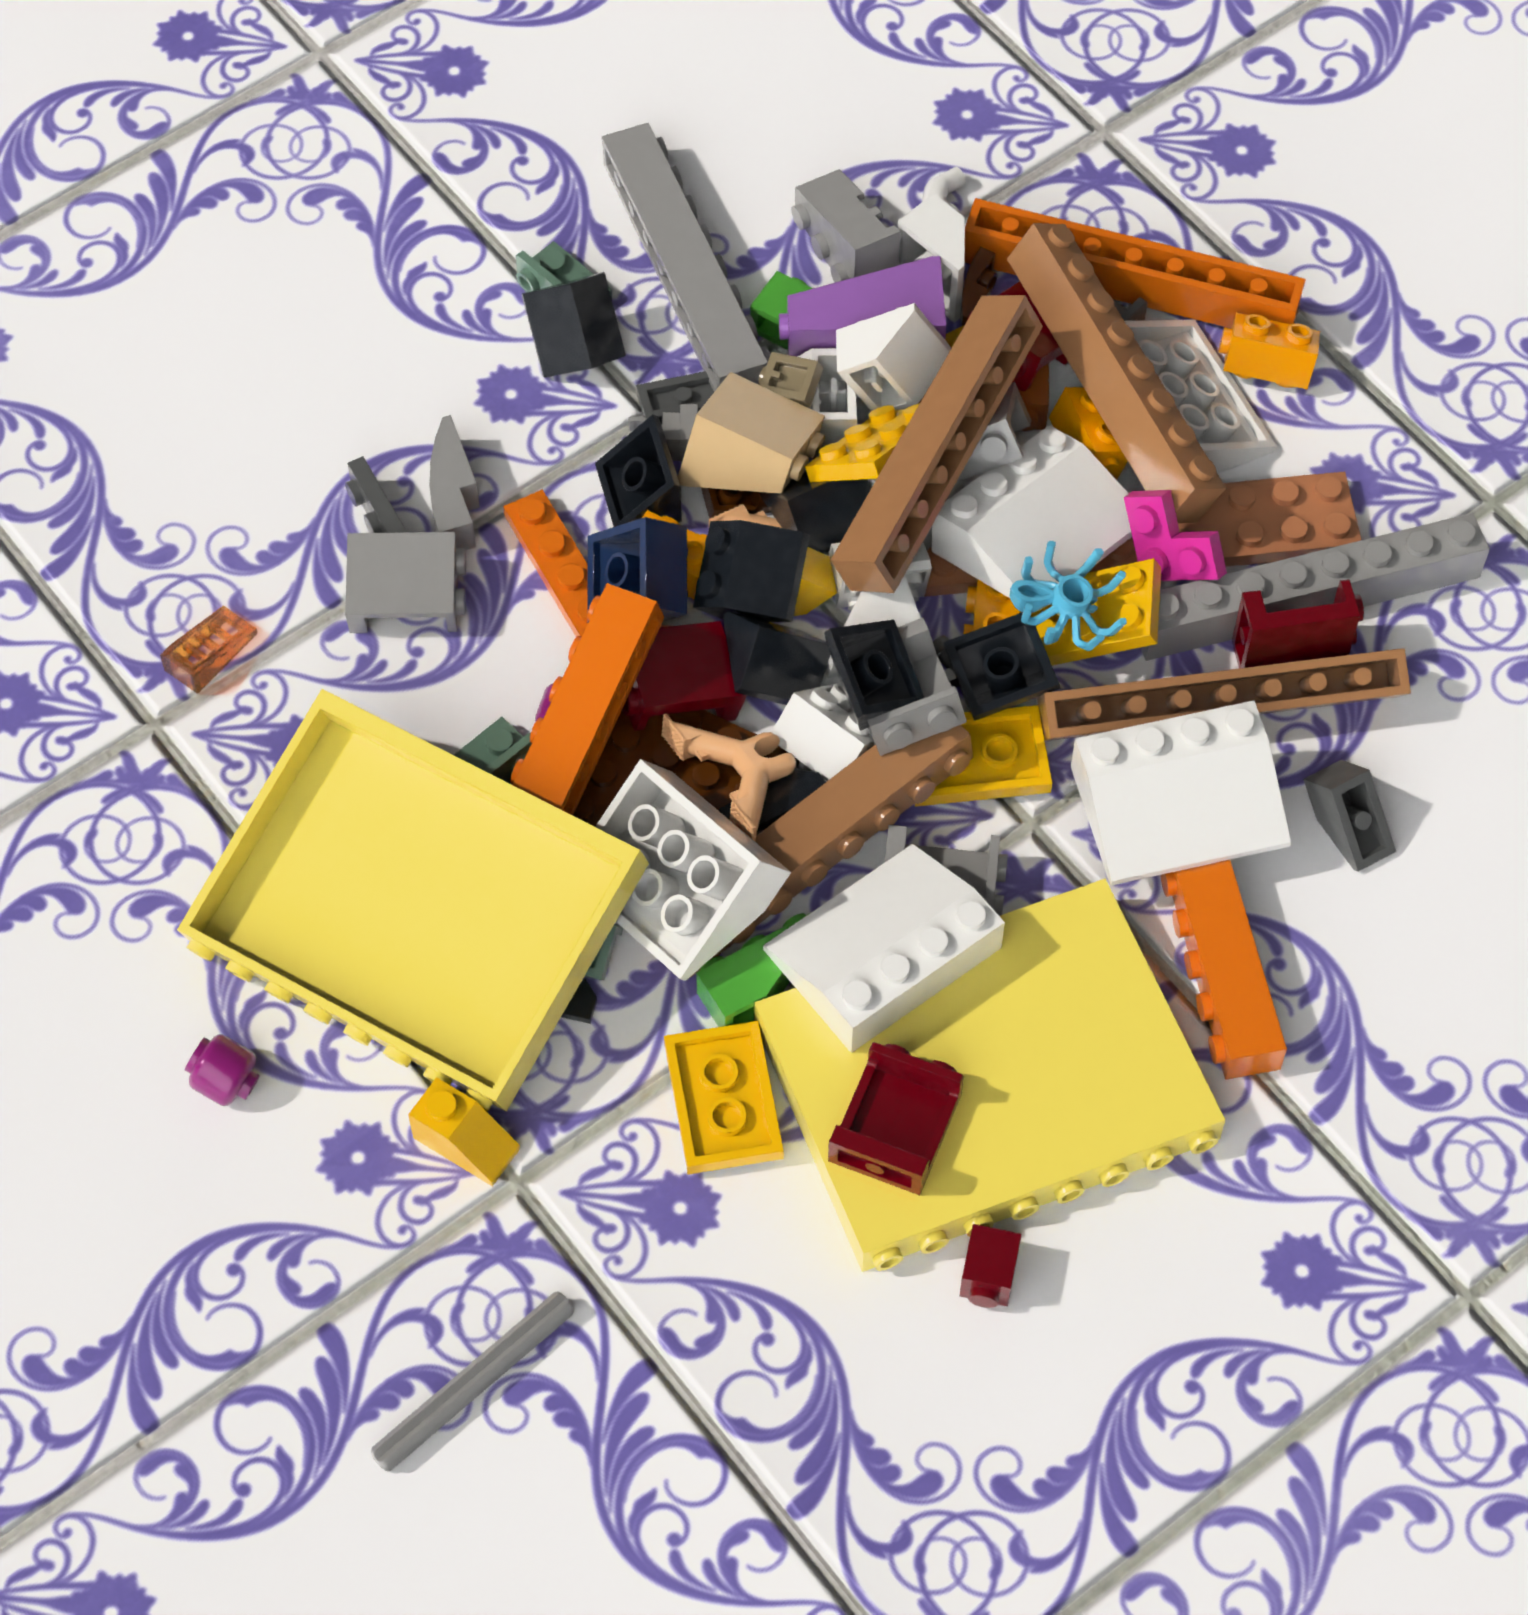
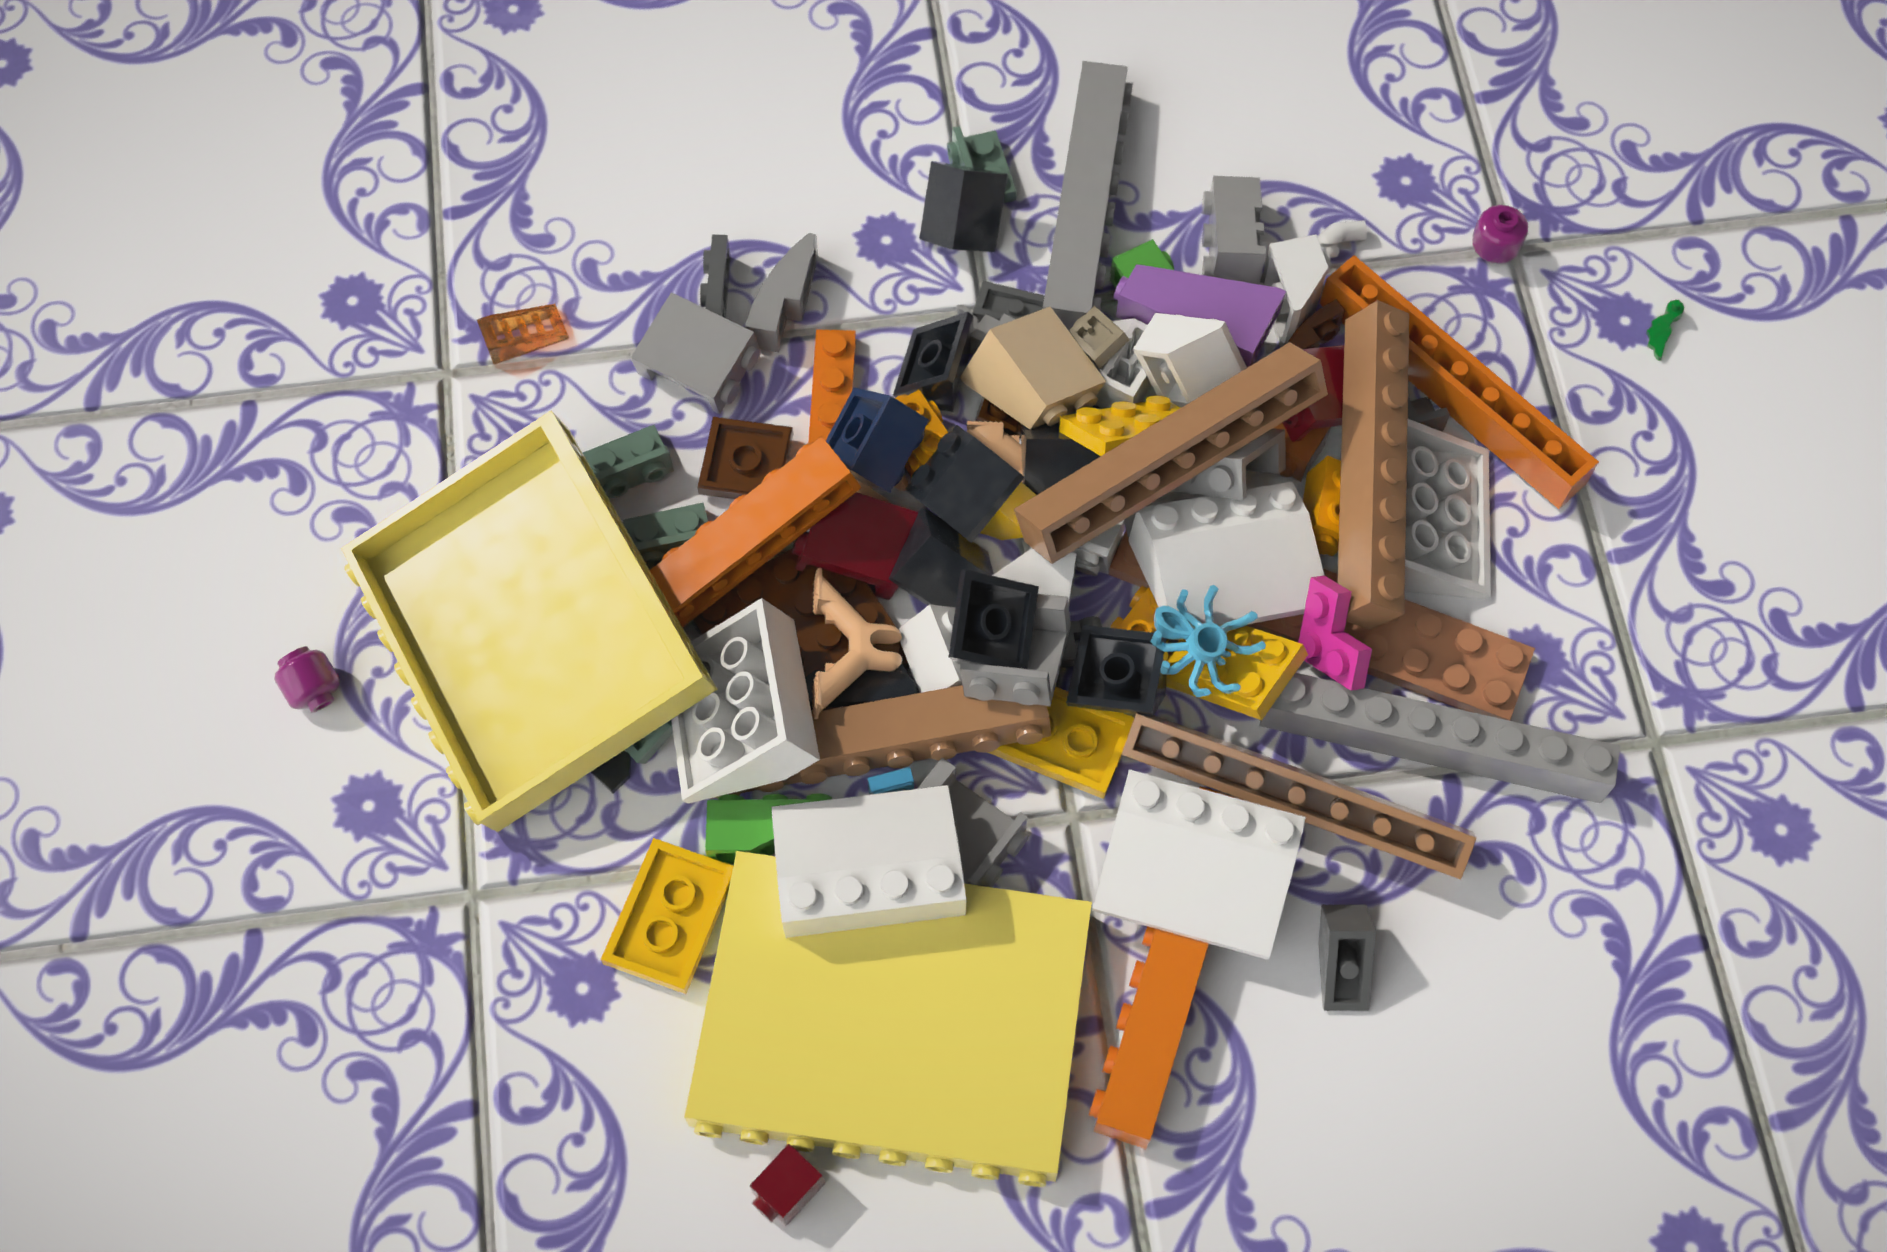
camera: 30 degrees right, 5 degrees up
light grey axle [371,1291,574,1472] -> none
yellow slope [408,1077,520,1187] -> none
dark red panel [828,1042,964,1196] -> none
light orange brick [1218,312,1320,390] -> none
dark red panel [1231,579,1364,669] -> none
none -> sand green bracket [583,425,674,498]
none -> reddish brown plate [697,417,794,499]
none -> dark azure tile [867,767,914,795]
none -> magenta head [1472,204,1528,264]
none -> green piece [1646,299,1684,360]

